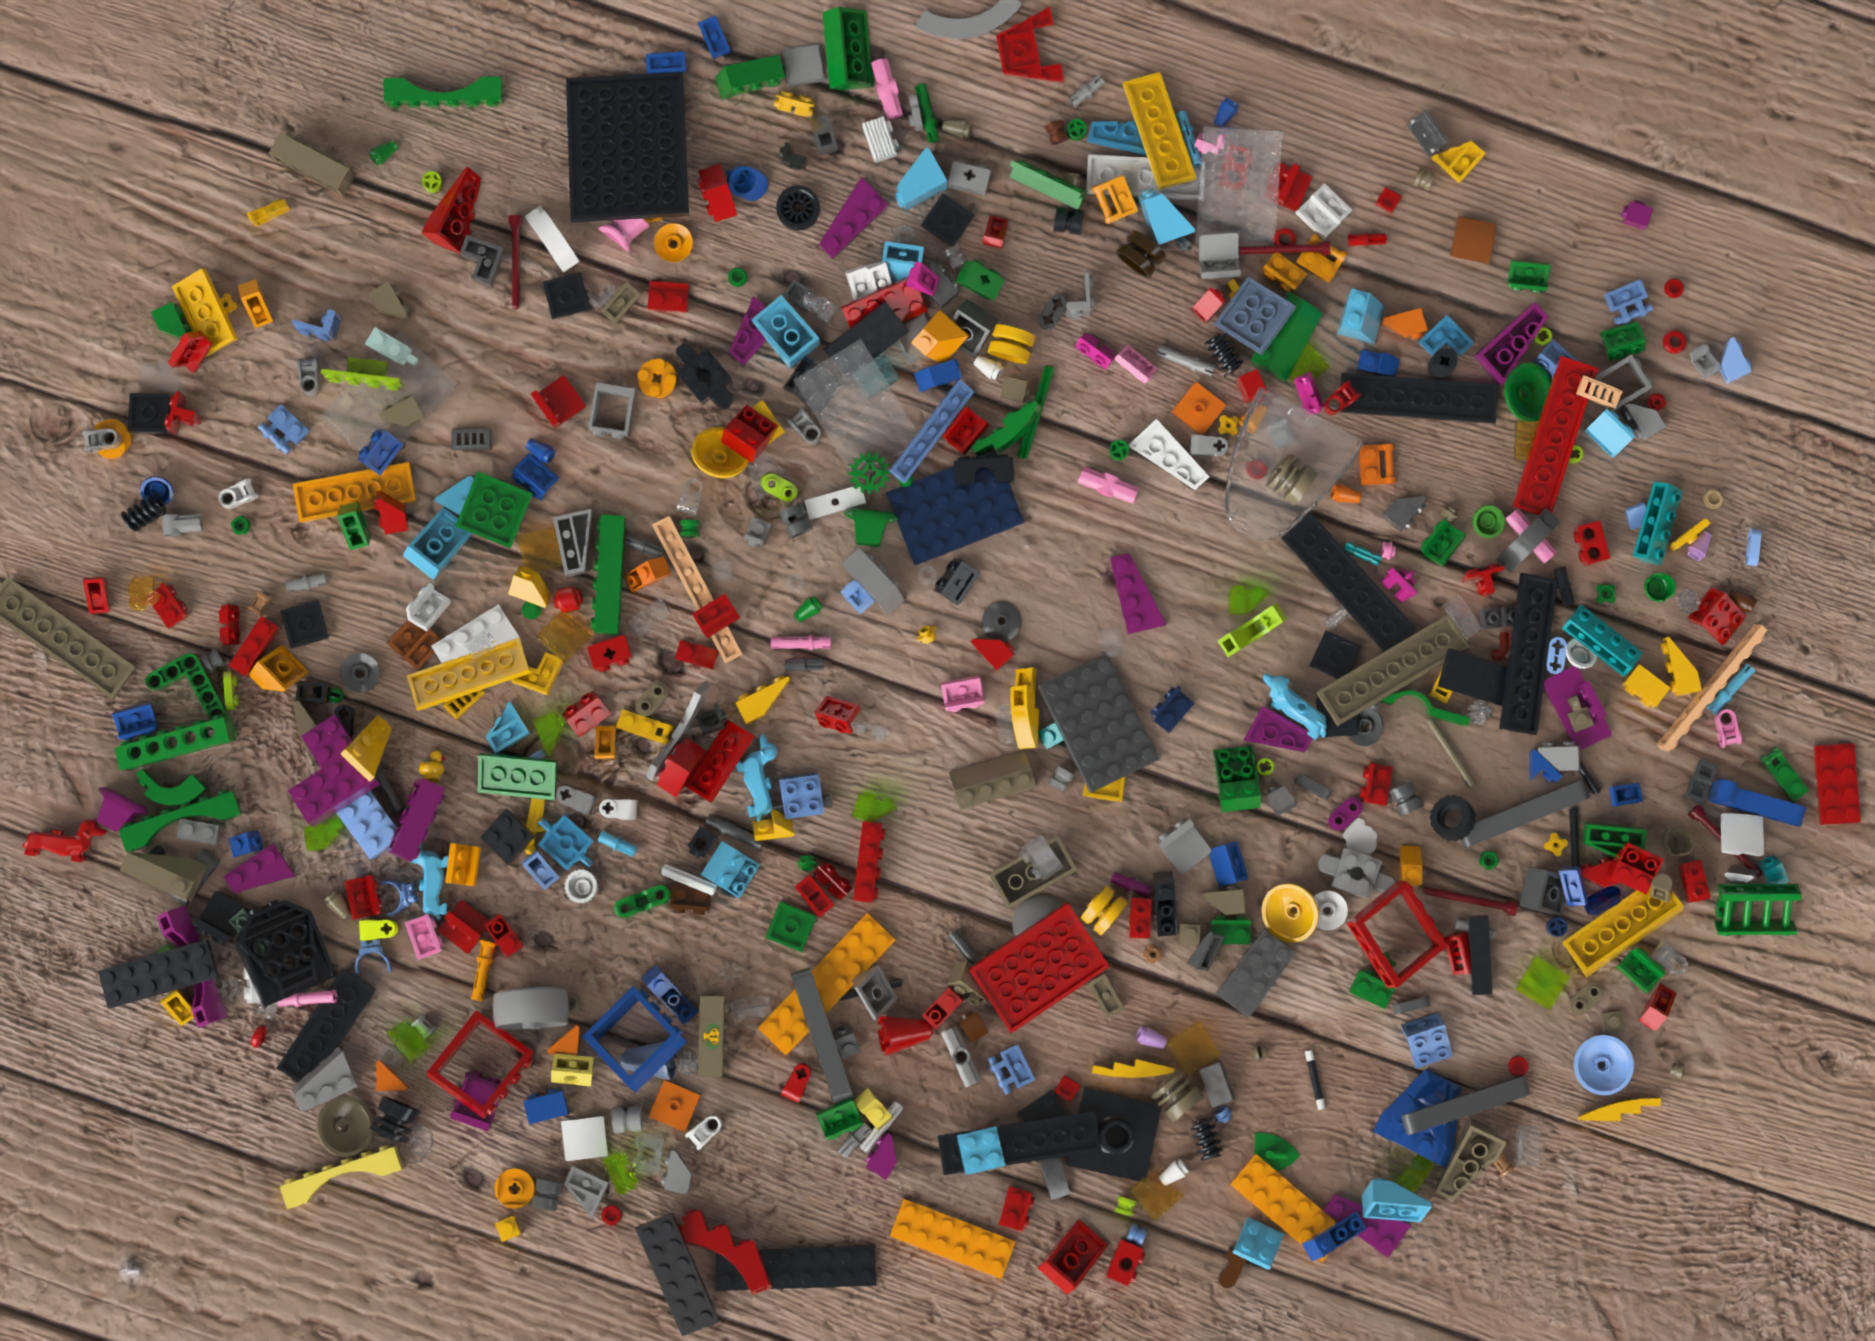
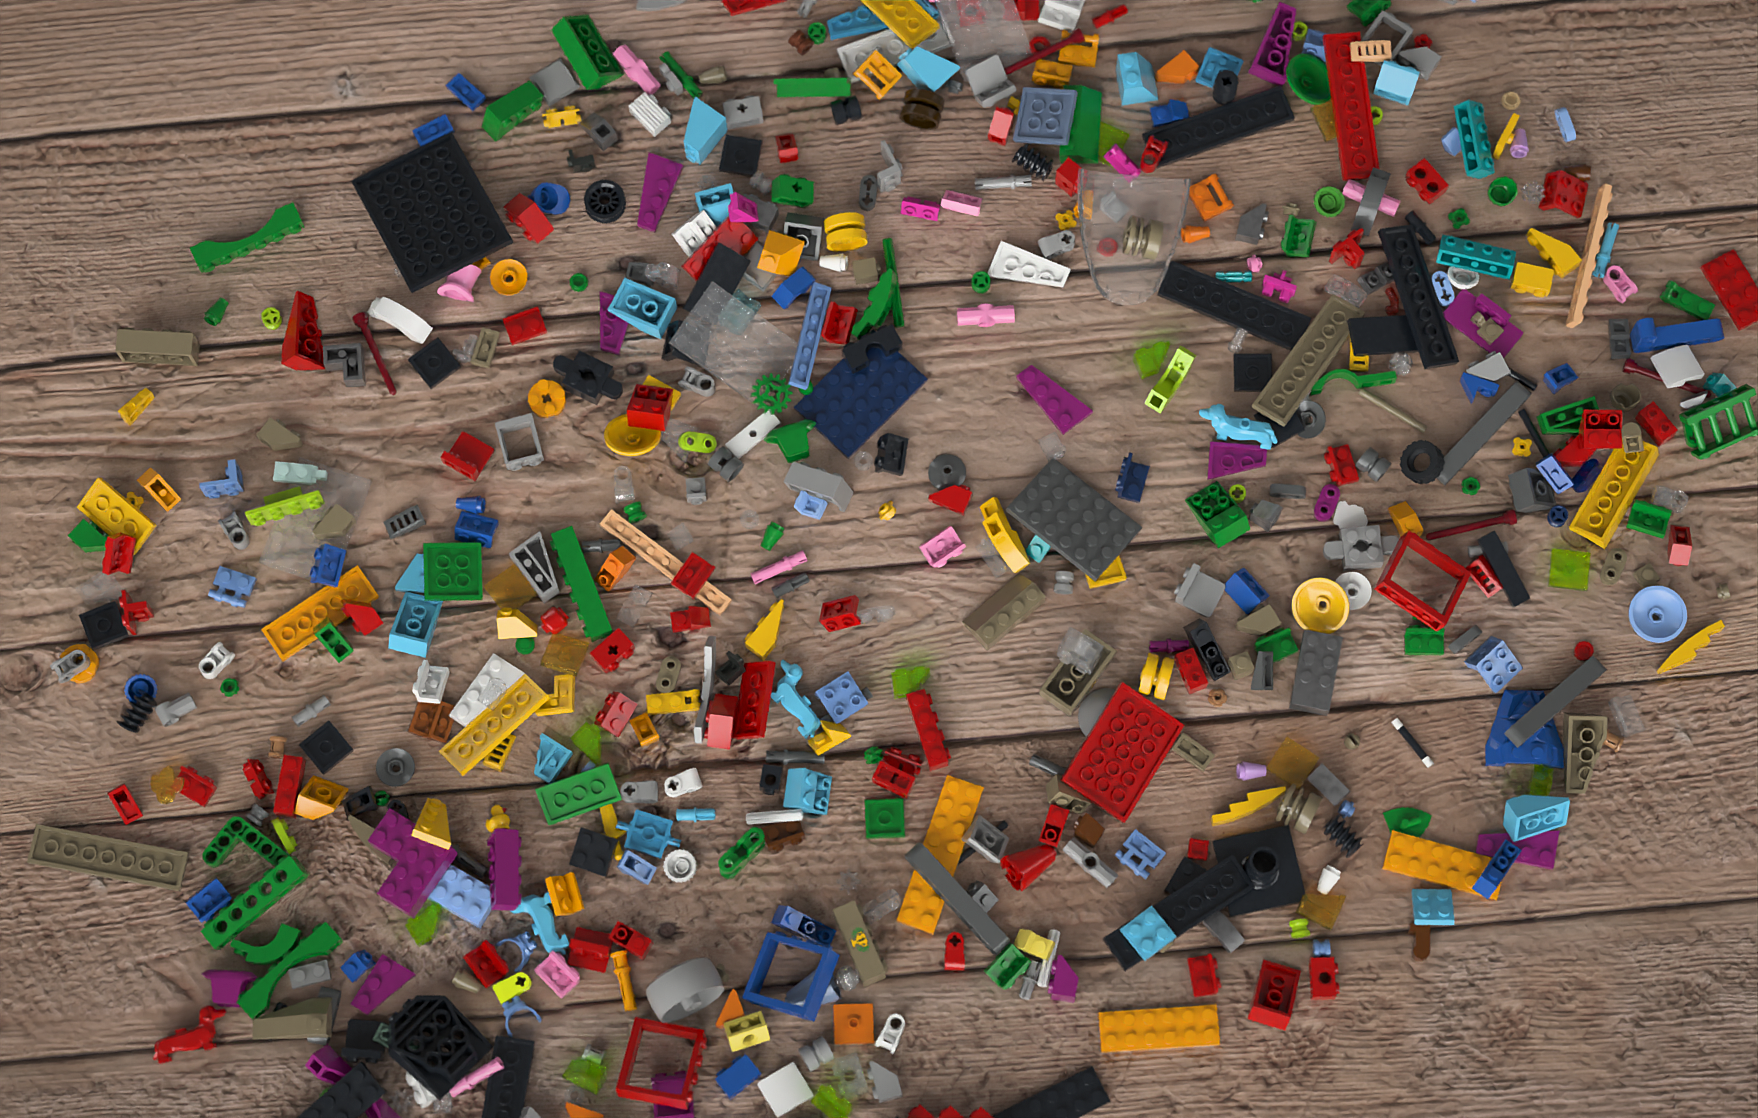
camera: 20 degrees left, 10 degrees down
orange plate [1171,382,1227,435] -> none

